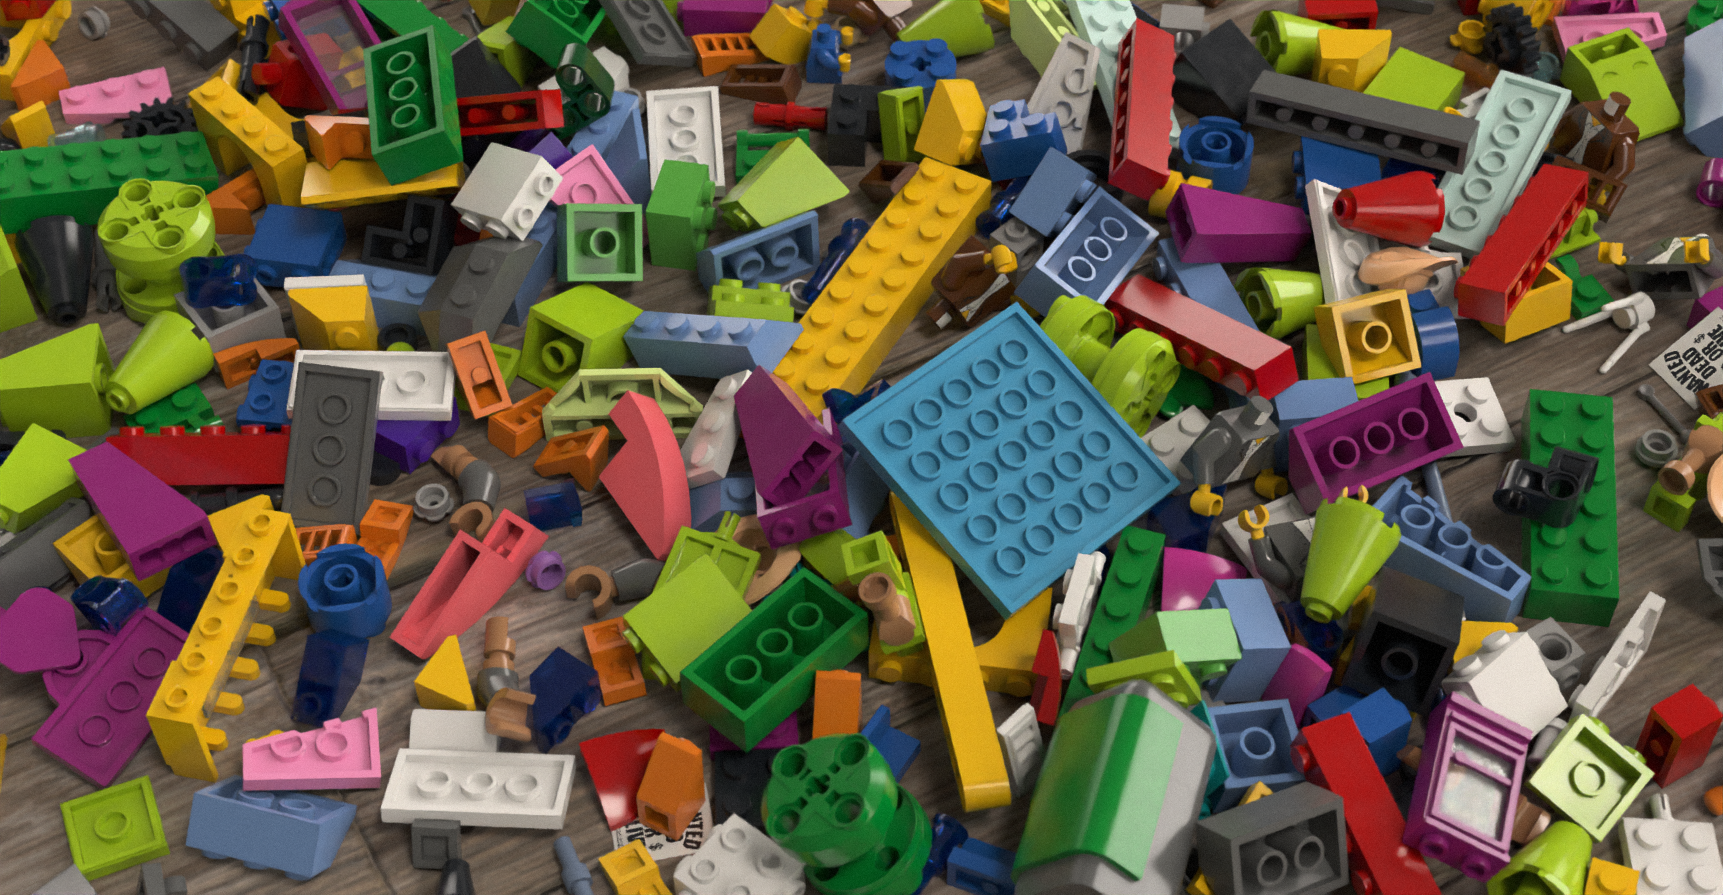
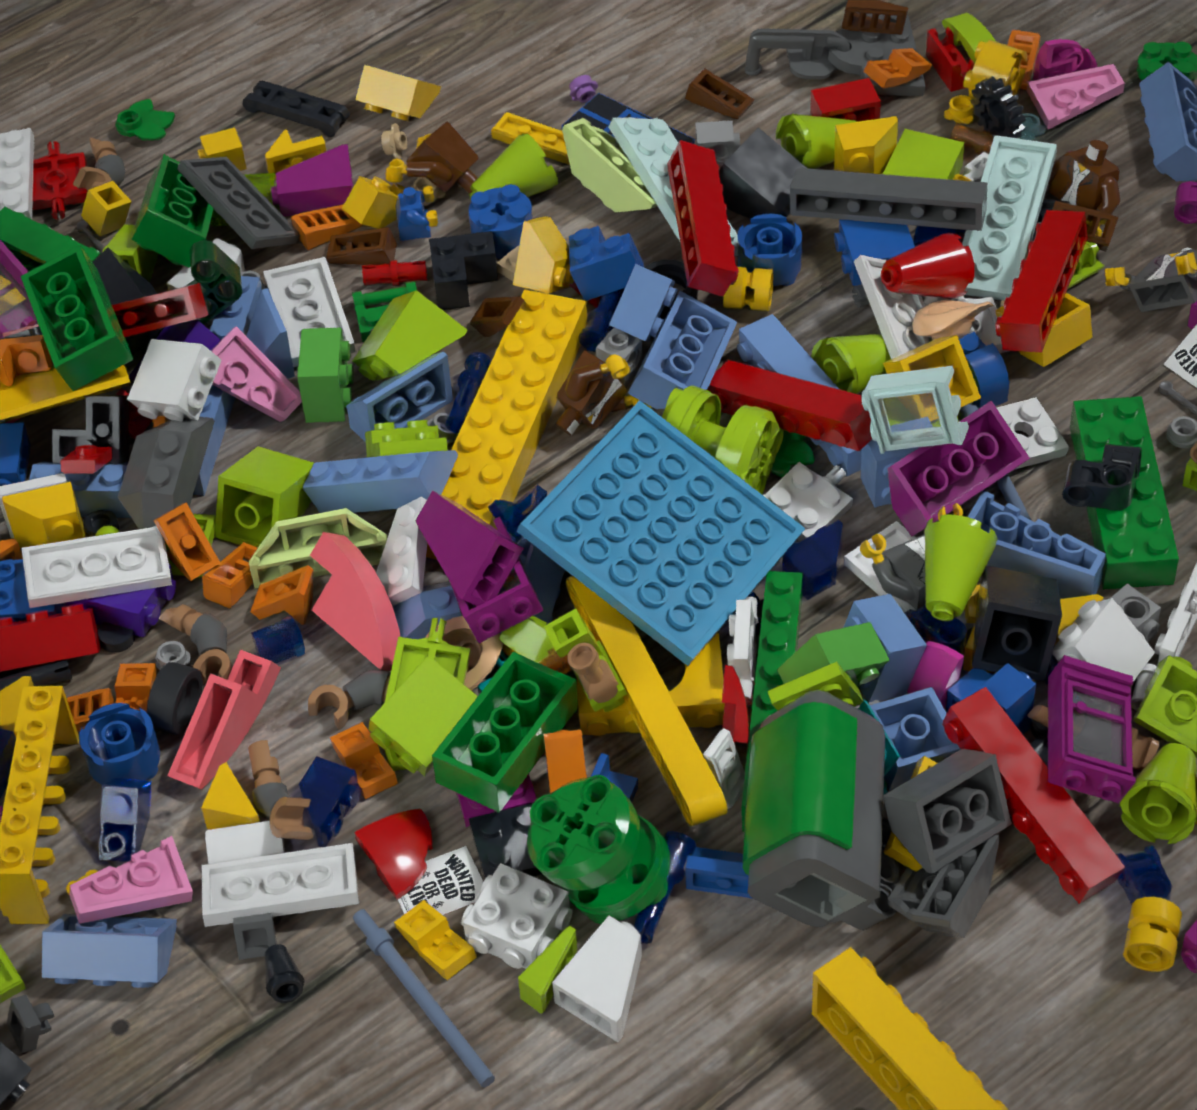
camera: 10 degrees left, 0 degrees up
dark grey tile [281,362,383,535] -> none
medium lavender plate [525,550,566,590] -> none
bright green brick [557,203,643,282] -> none
orange slope [636,732,706,841] -> none
lime slope [878,86,929,162] -> none
white wing [1027,32,1100,155] -> none
dark pink brick [1160,547,1247,612] -> none
magenta slope [1165,183,1311,263] -> none
dark grey torso [1180,395,1288,517] -> none
green plate [1555,254,1614,320] -> none
lime slope [1560,27,1684,141] -> none
white plant [1562,291,1655,374] -> none
none -> red plate [60,445,112,474]
none -> black tyre [147,662,203,735]
none -> light aqua window [862,366,969,454]

